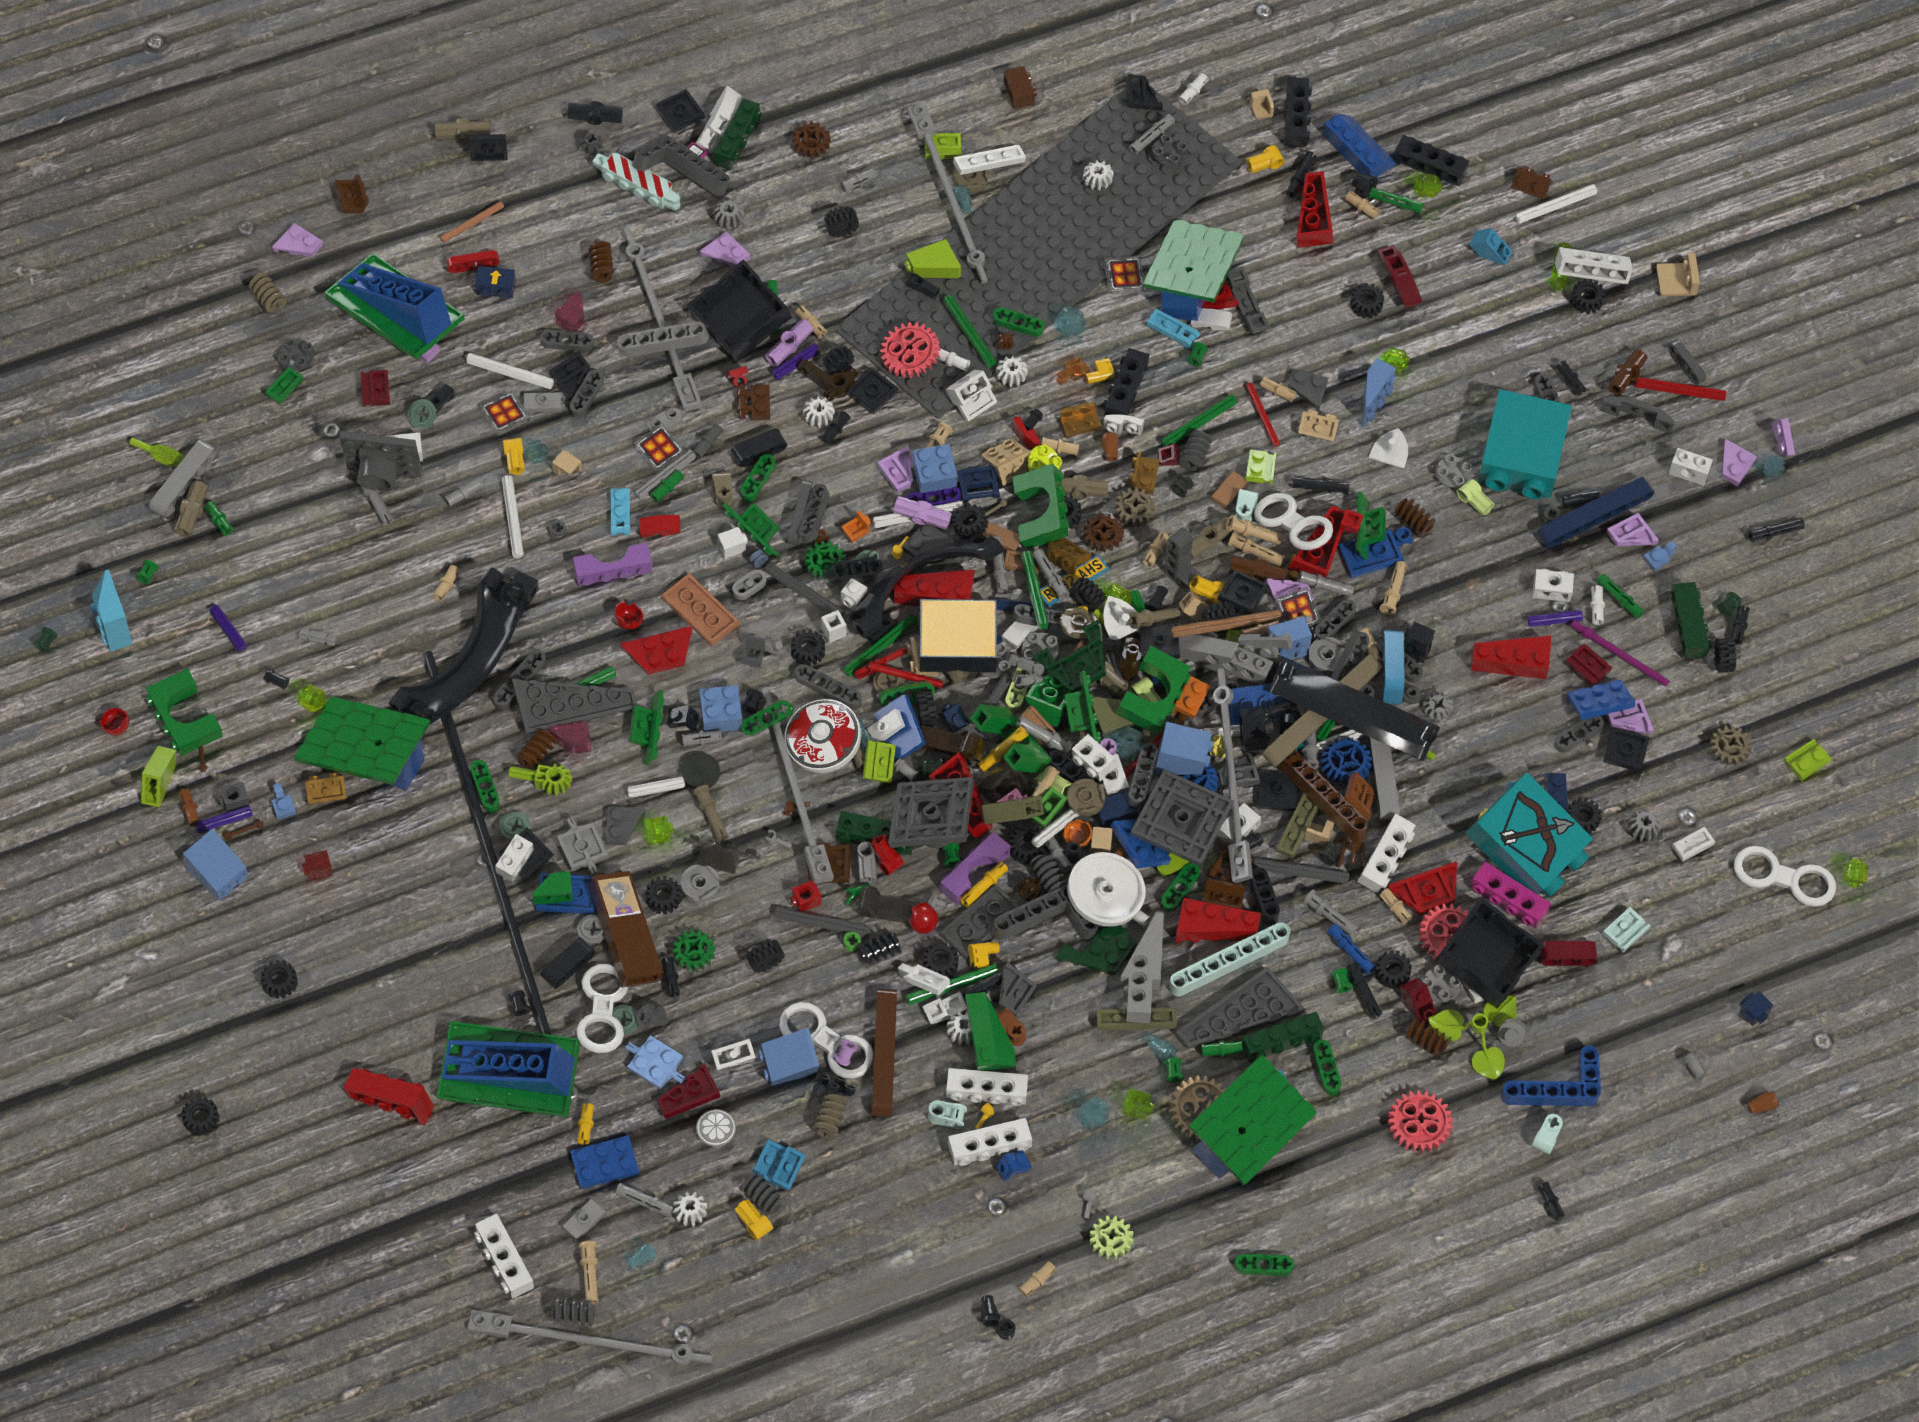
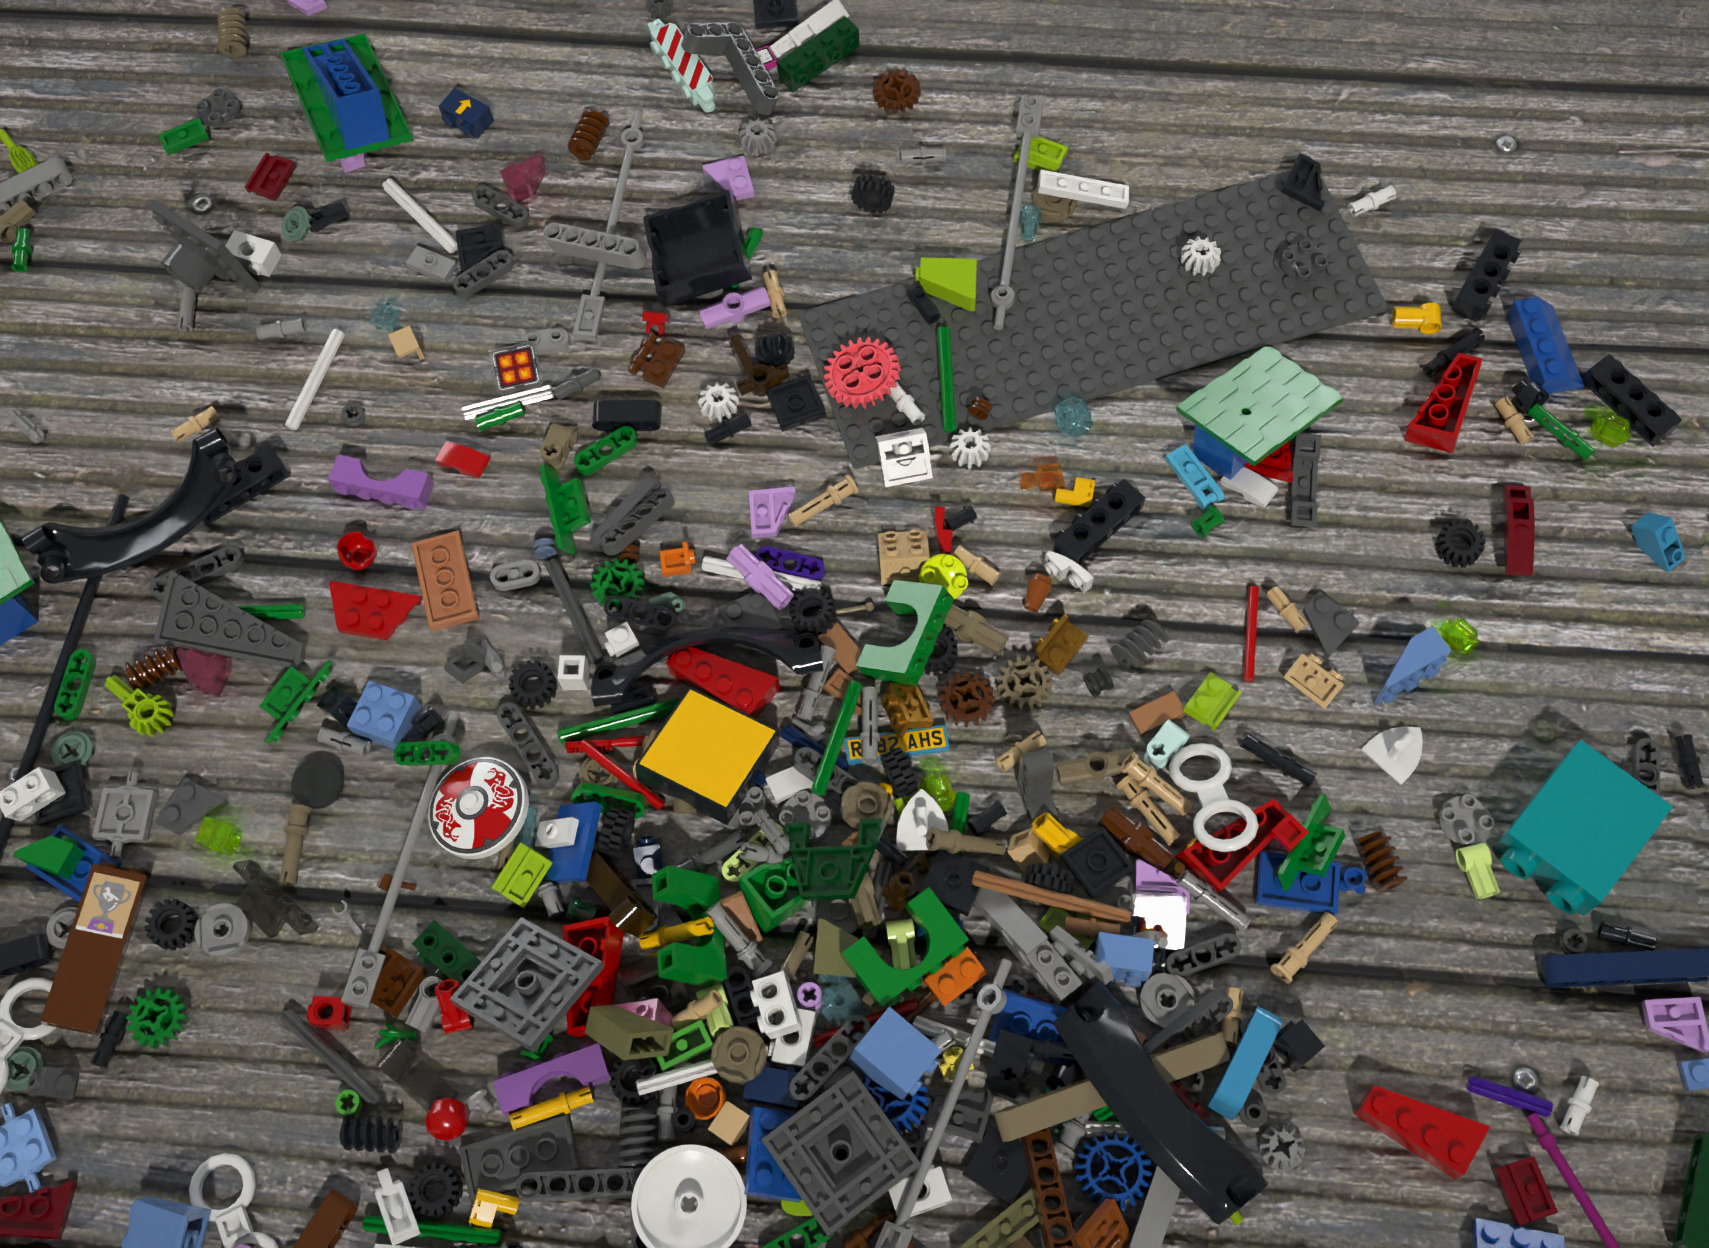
camera: 35 degrees right, 5 degrees up
nougat bar [440,201,504,243] -> none
red beam [446,250,500,273] -> none
tile [479,390,530,437] -> none
yellow piece [503,438,525,475] -> none
medium azure plate [611,488,630,536] -> none
white axle [627,777,685,798] -> none
white brick [711,1039,756,1071] -> none
white brick [718,527,748,559] -> none
black tyre [746,939,785,973] -> none
dark purple axle [772,344,819,380] -> none
yellow hand [892,536,910,560] -> none
medium blue brick [912,444,958,493] -> none
dark blue plate [957,466,1000,503] -> none
green beam [993,307,1044,337] -> none
reddish brown brick [1003,66,1037,109] -> none
dark brown gear [1017,877,1043,901] -> none
pearl gold bracket [1059,402,1101,438] -> none
green bracket [1064,671,1101,743] -> none
tile [1104,256,1146,294] -> none
light grey pin [1129,114,1175,155] -> none
dark red slope [1158,443,1181,466] -> none
green axle [1161,394,1237,447] -> none
black pin [1246,832,1264,850] -> none
tan panel [1250,89,1274,120] -> none
white brick [1532,569,1574,602] -> none
green pin [1597,573,1645,619] -> none

